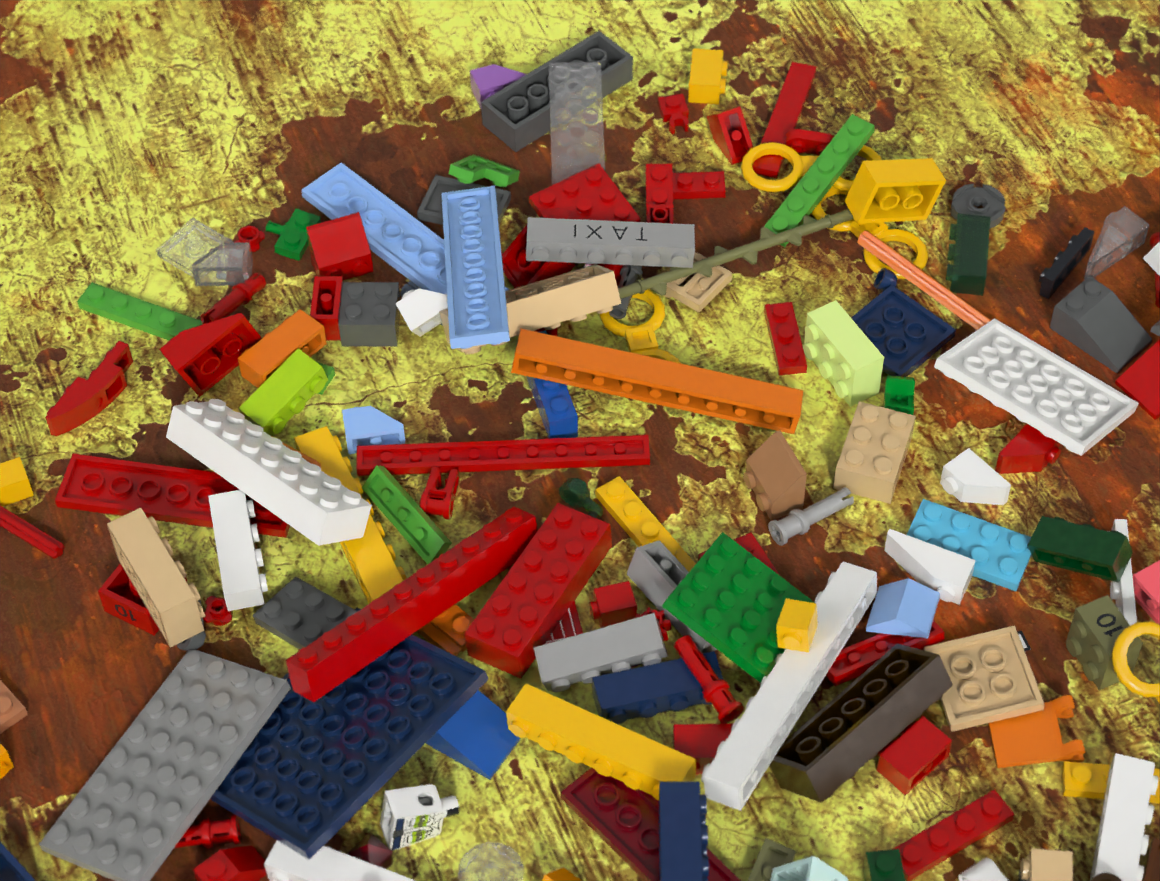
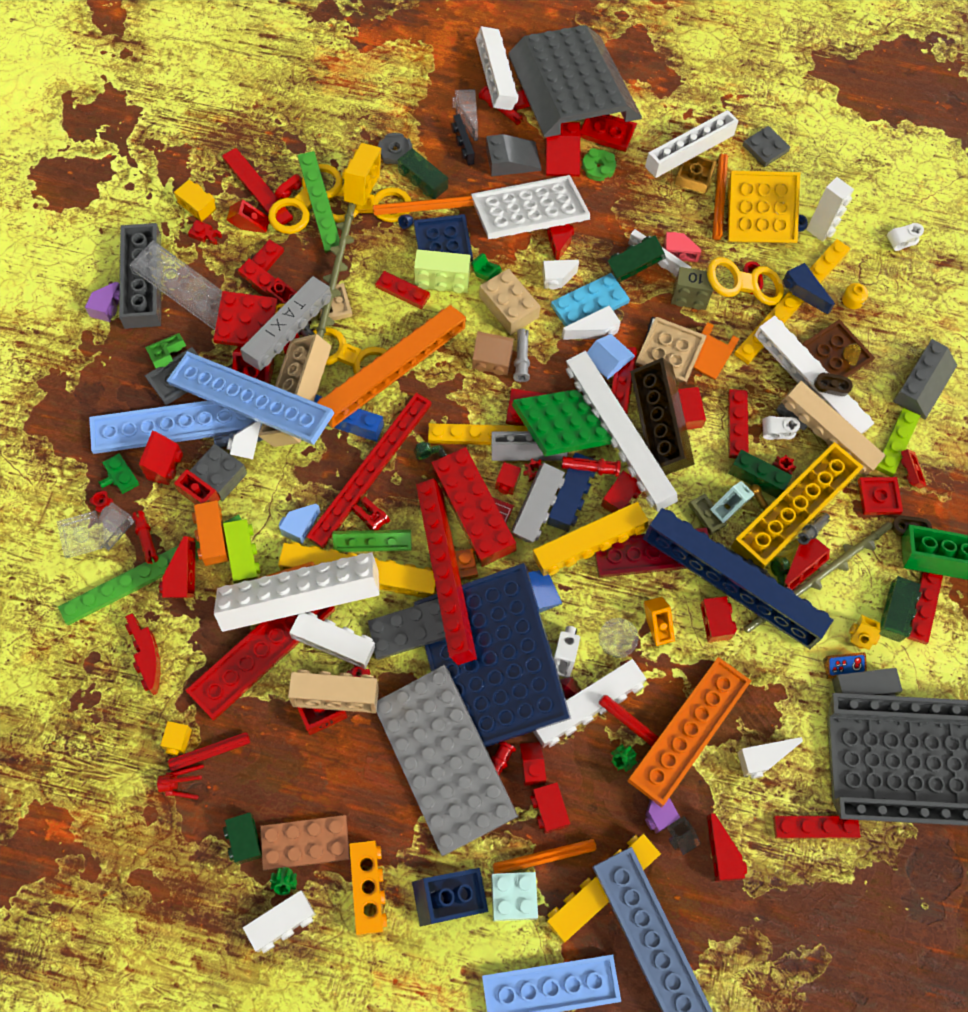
camera: 60 degrees left, 15 degrees up
yellow brick [776,599,818,653] -> none

